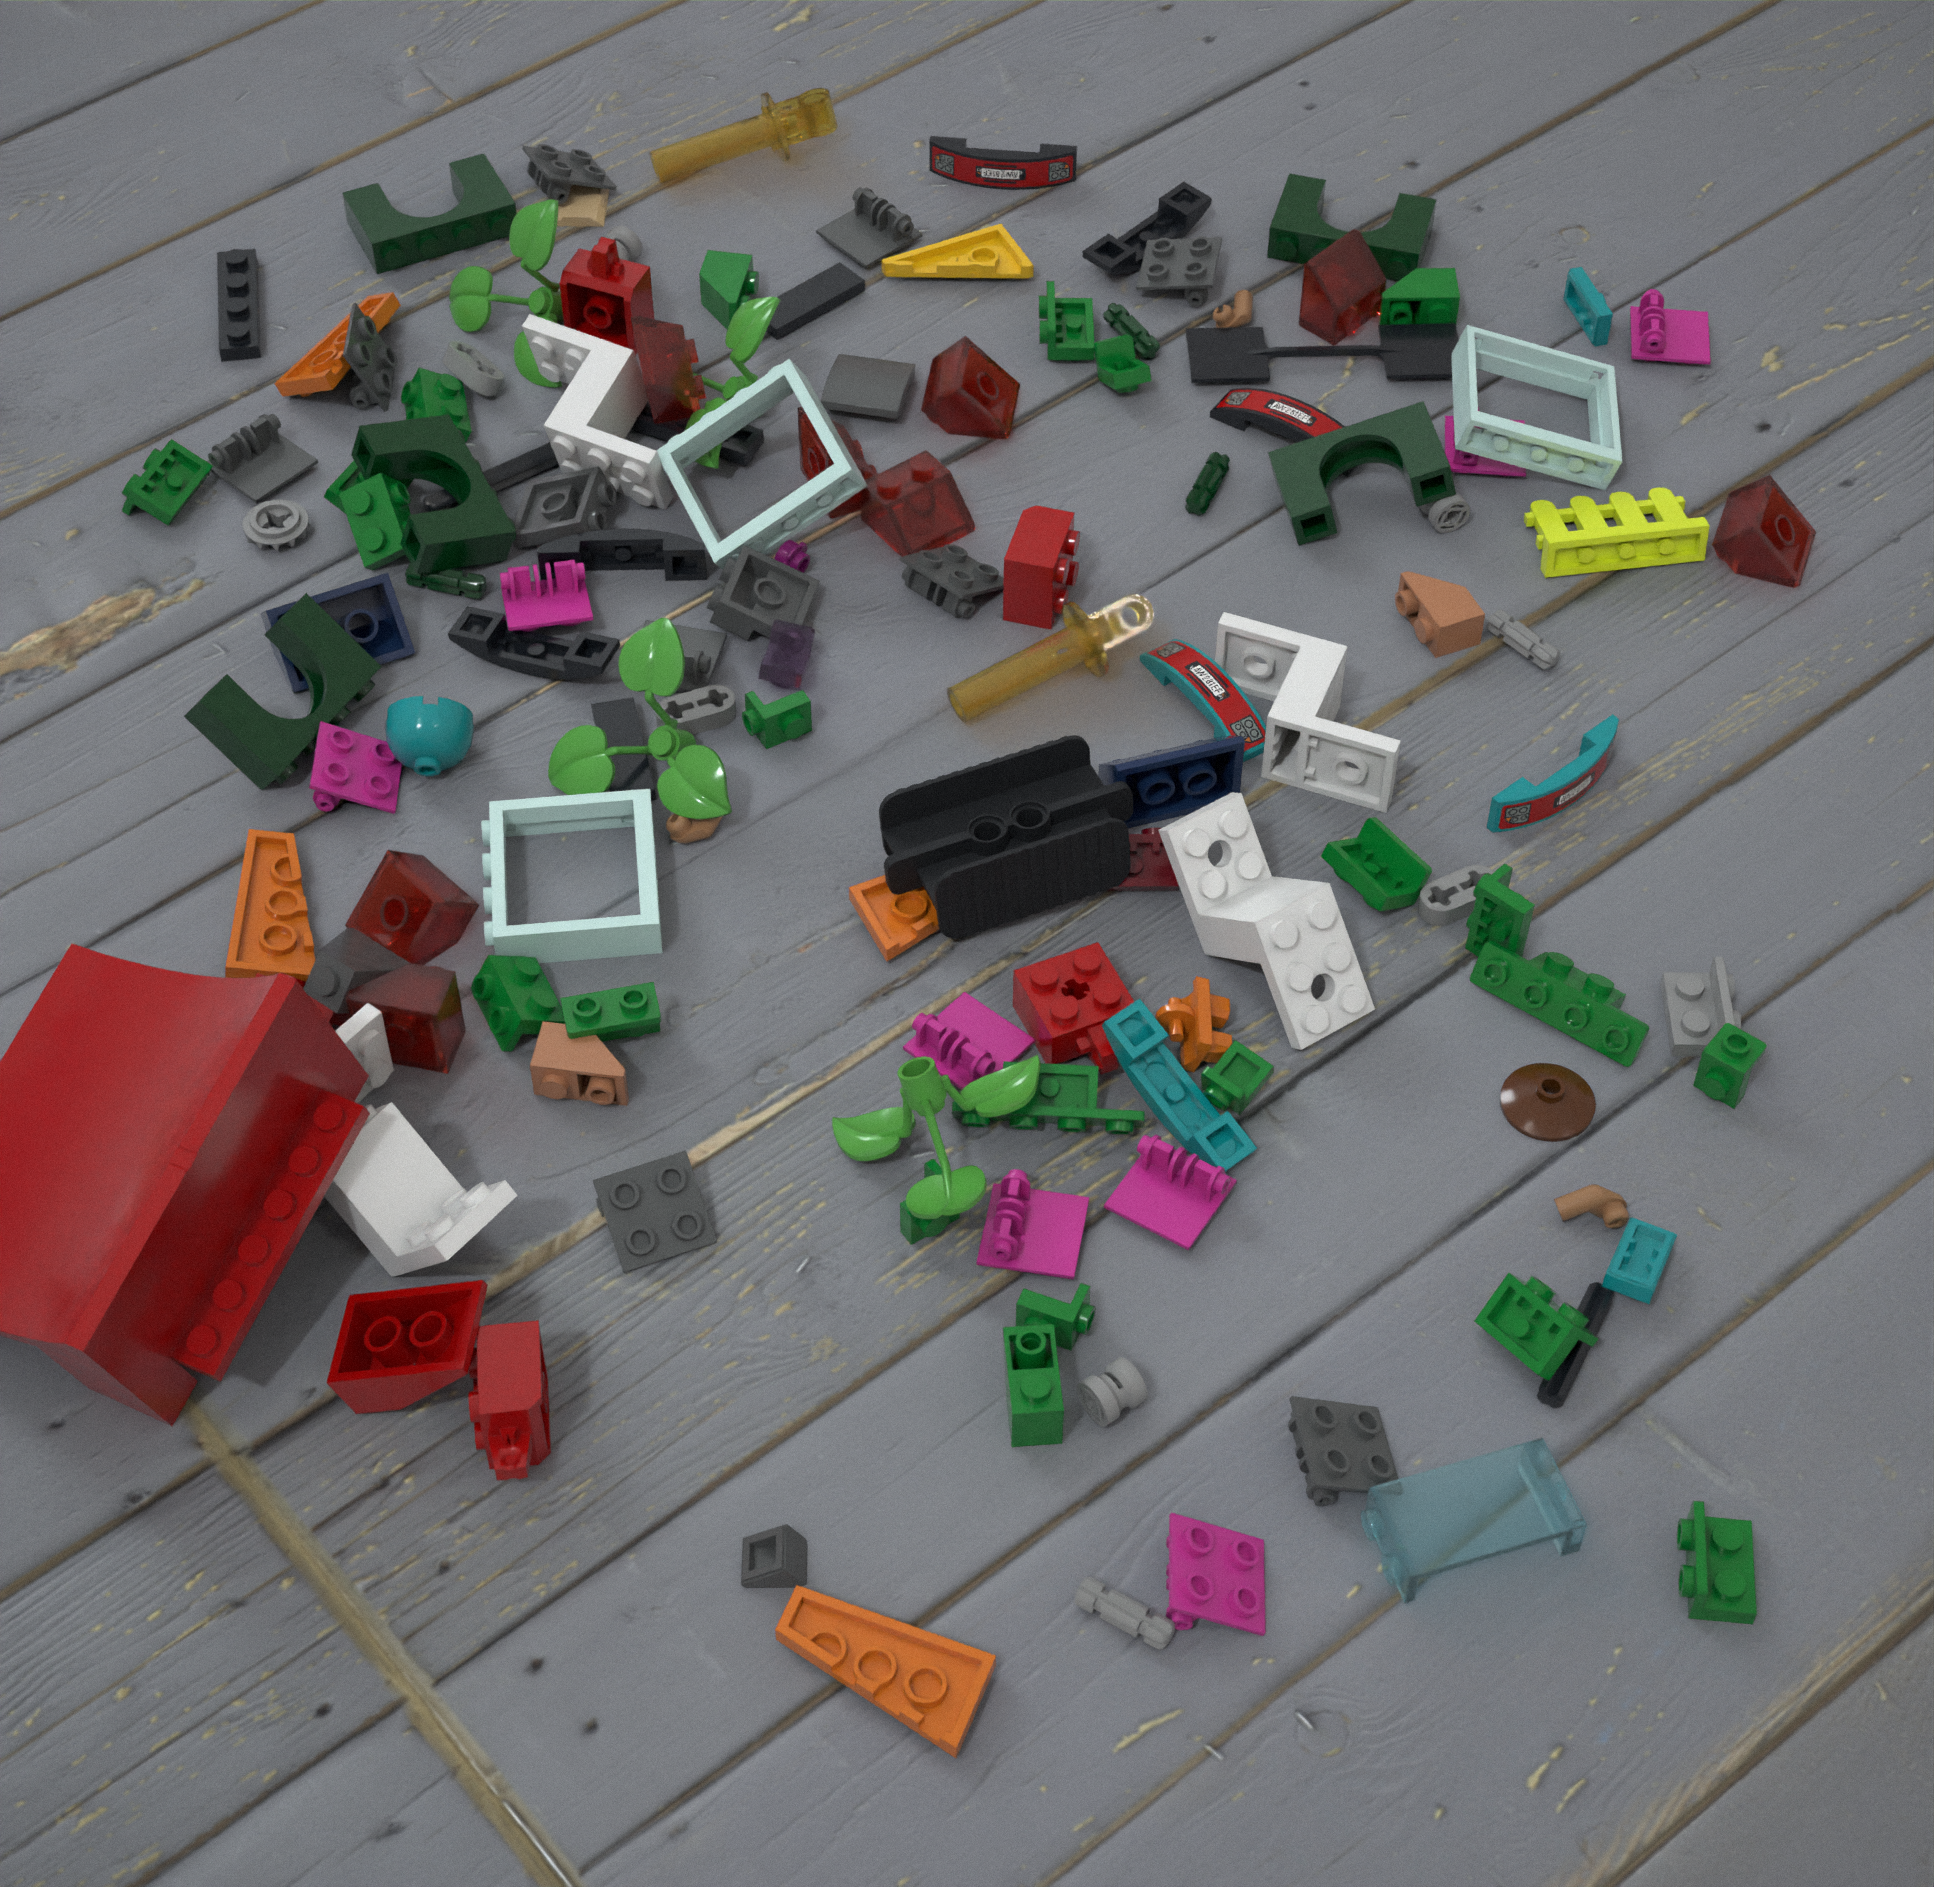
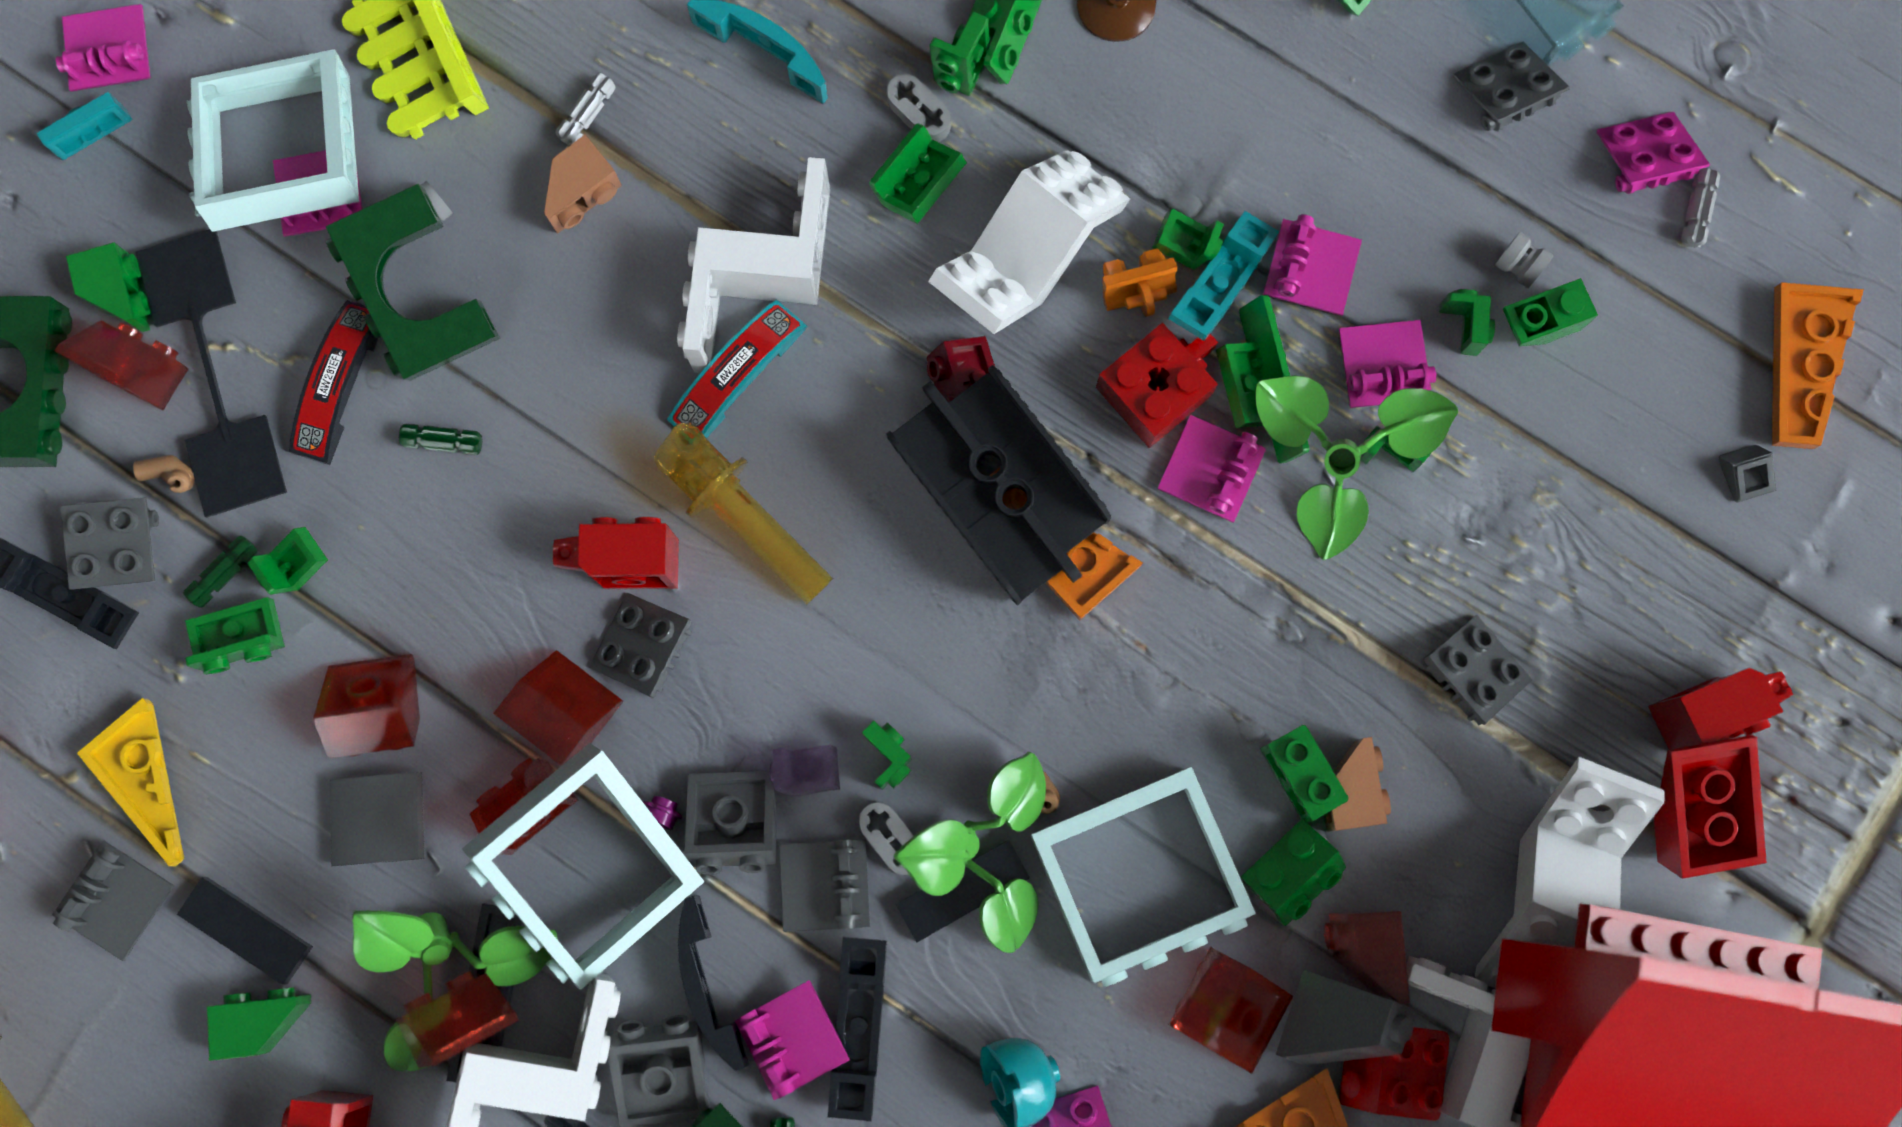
camera: 105 degrees left, 30 degrees up
dark blue slope [1098,736,1245,828] -> none

